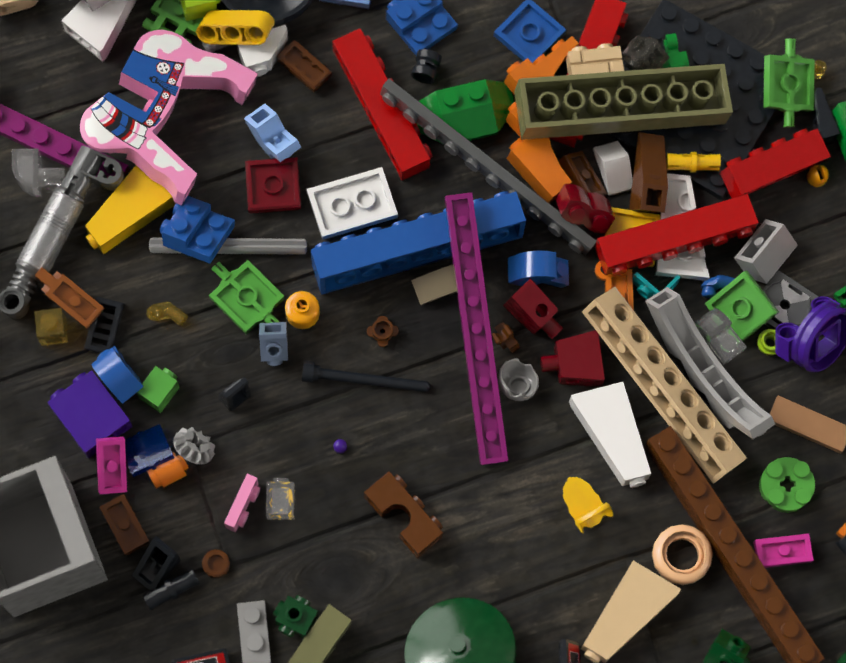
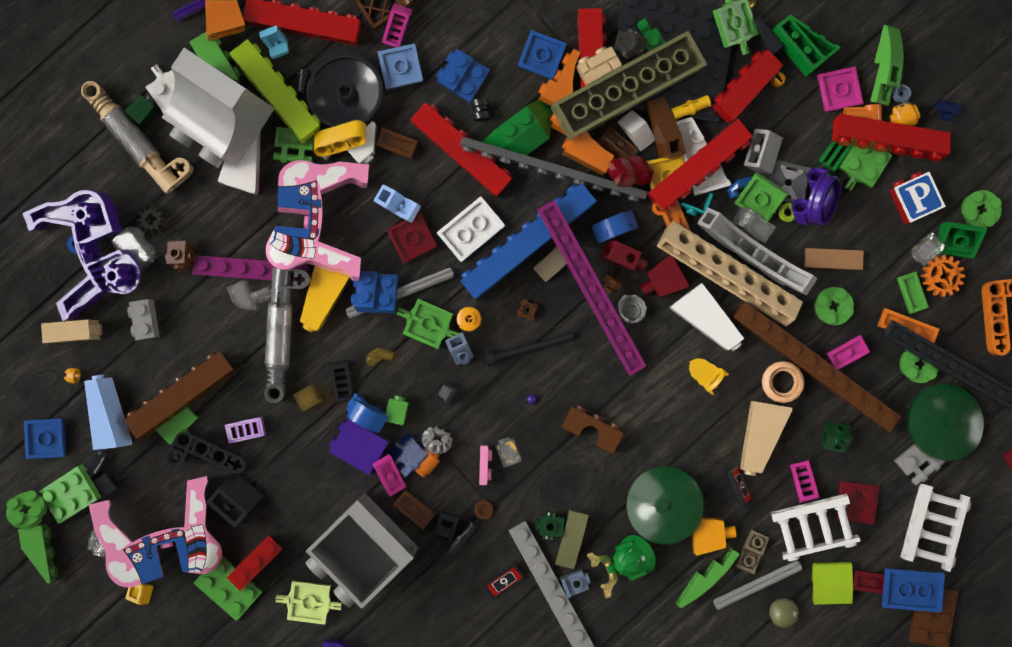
camera: 20 degrees left, 15 degrees up
dark orange hinge [35,267,105,329] -> none

